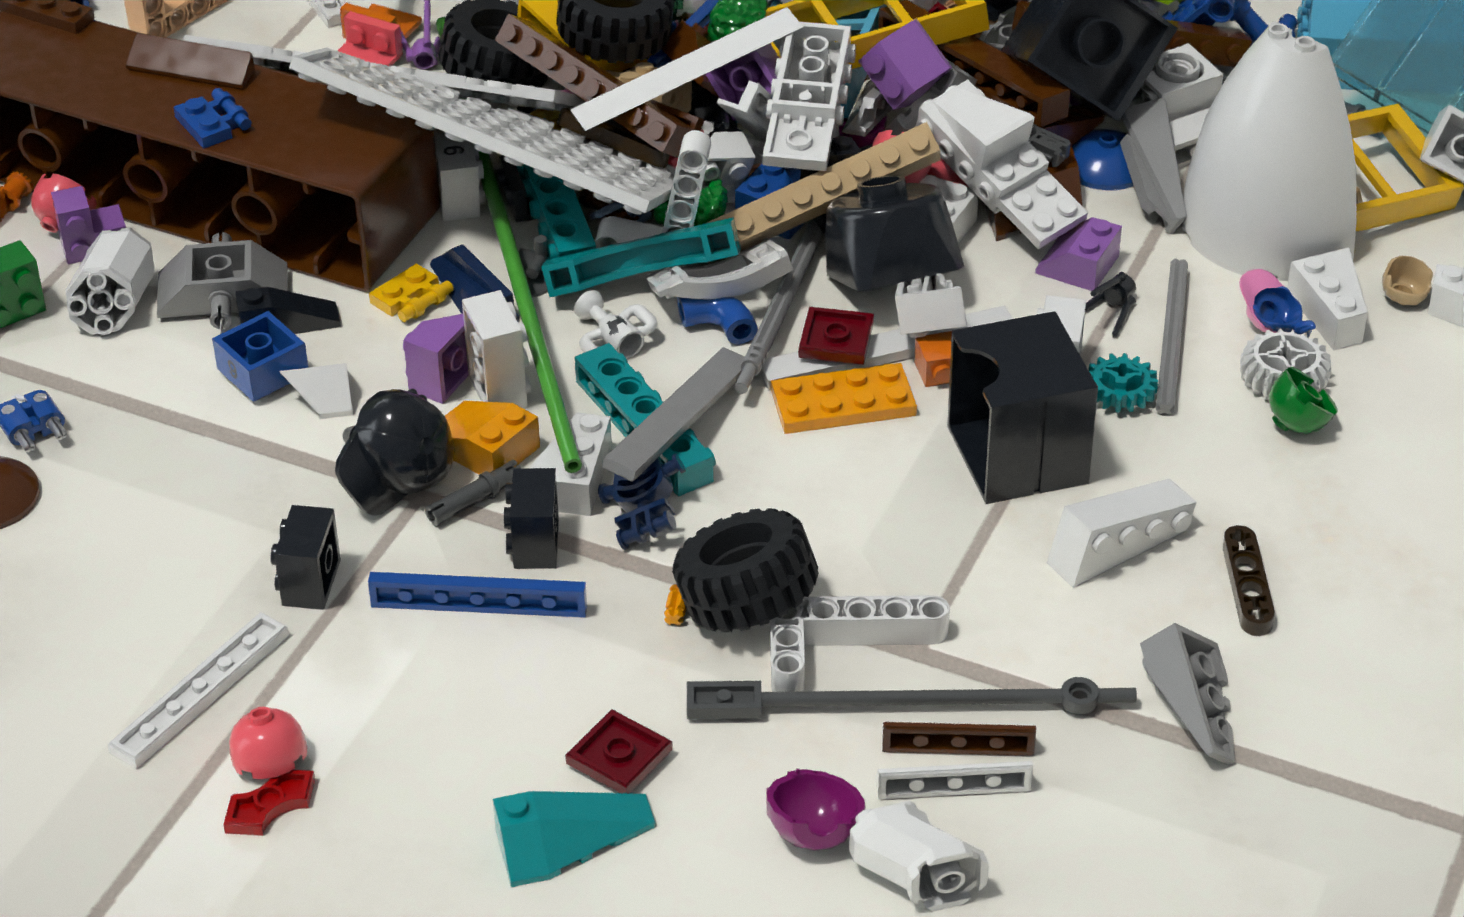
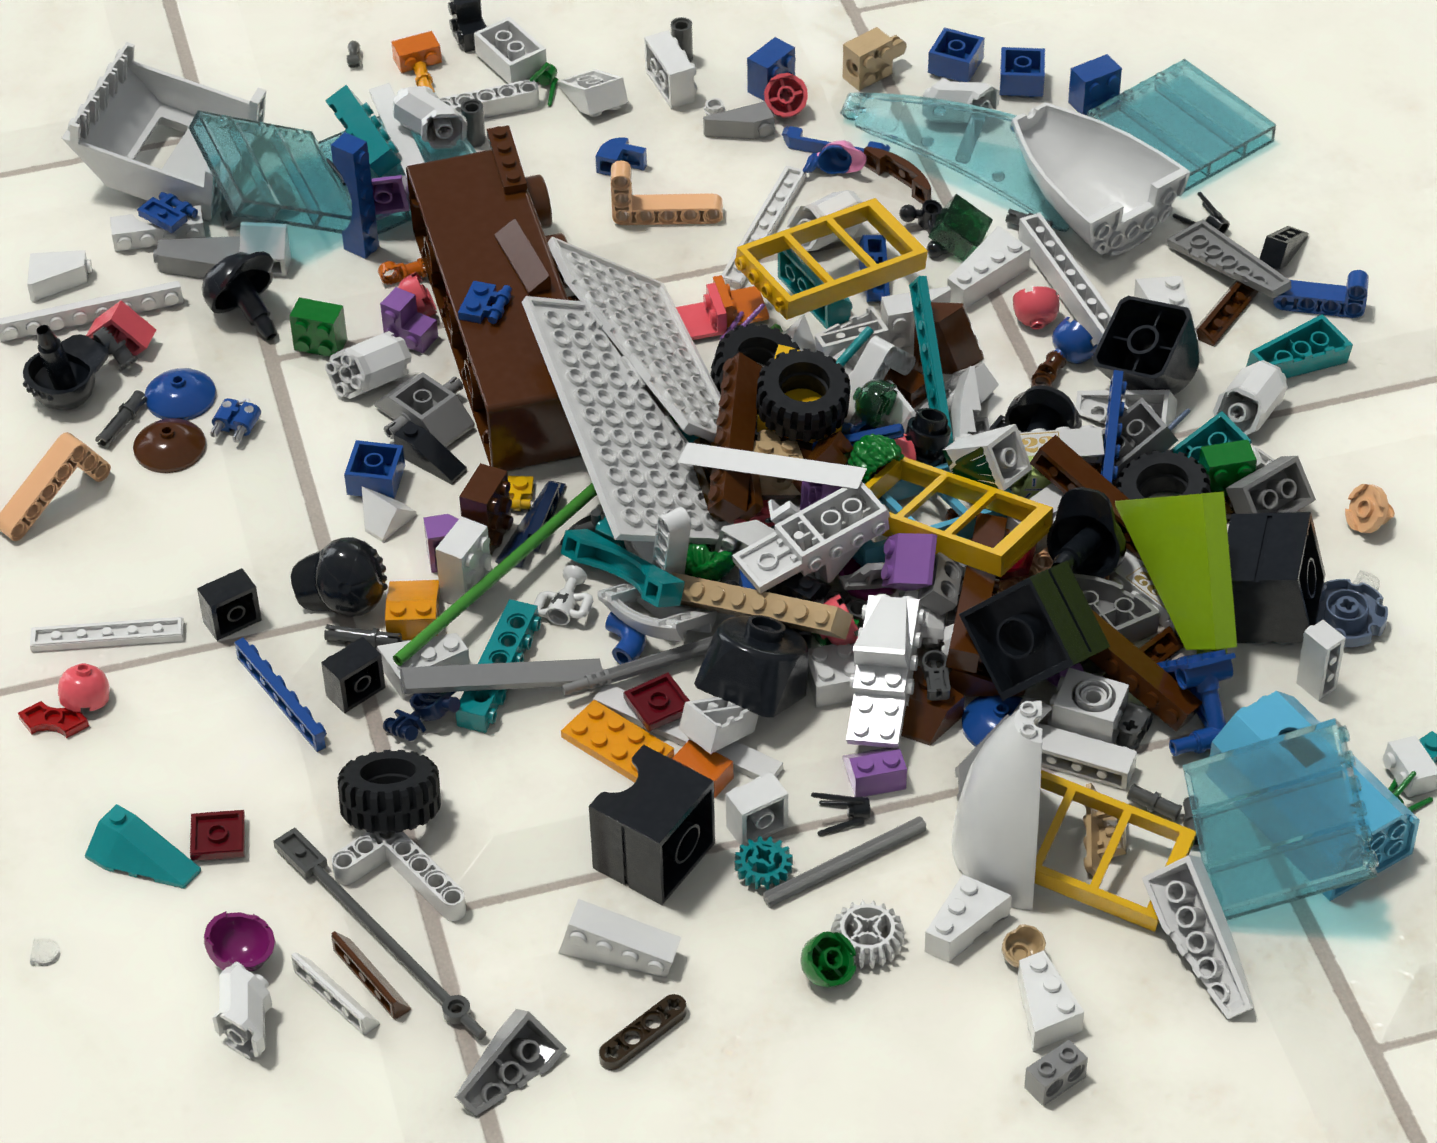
camera: 50 degrees right, 5 degrees up
blue hair [1240,269,1316,338] -> none
none -> reddish brown brick [459,463,513,555]

